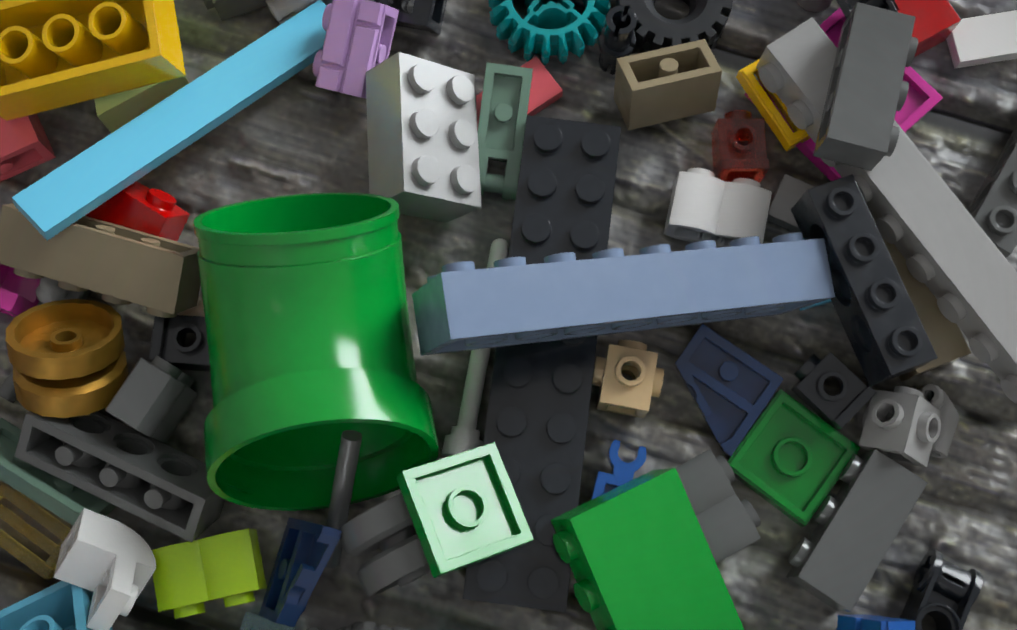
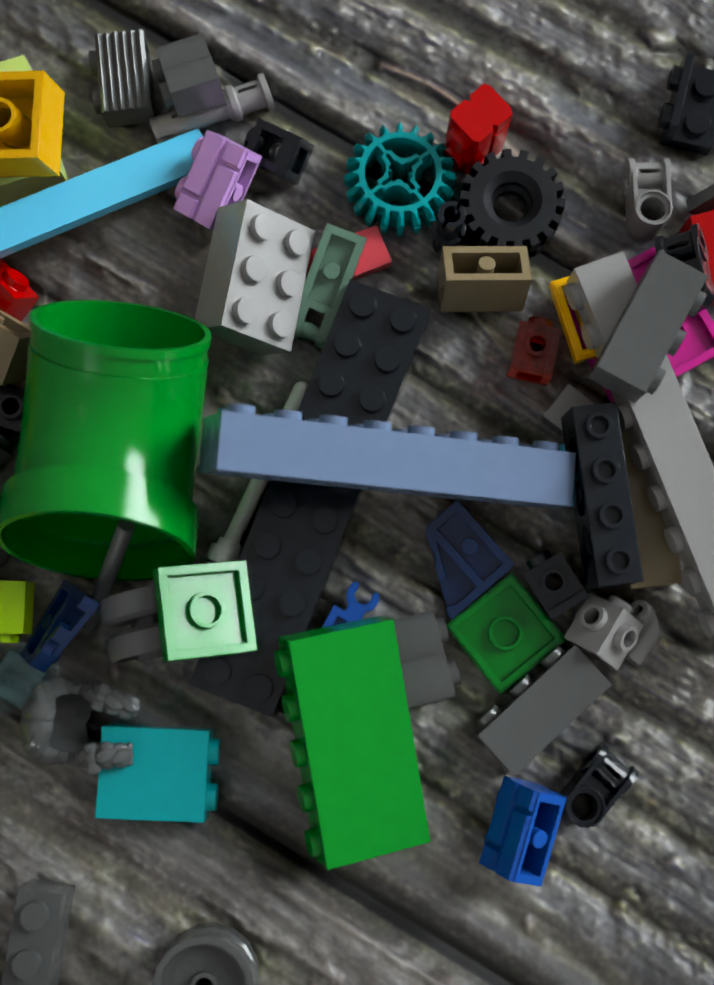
camera: 15 degrees right, 5 degrees up
tan brick [592,340,664,418] -> none
white brick [664,168,772,248] -> none

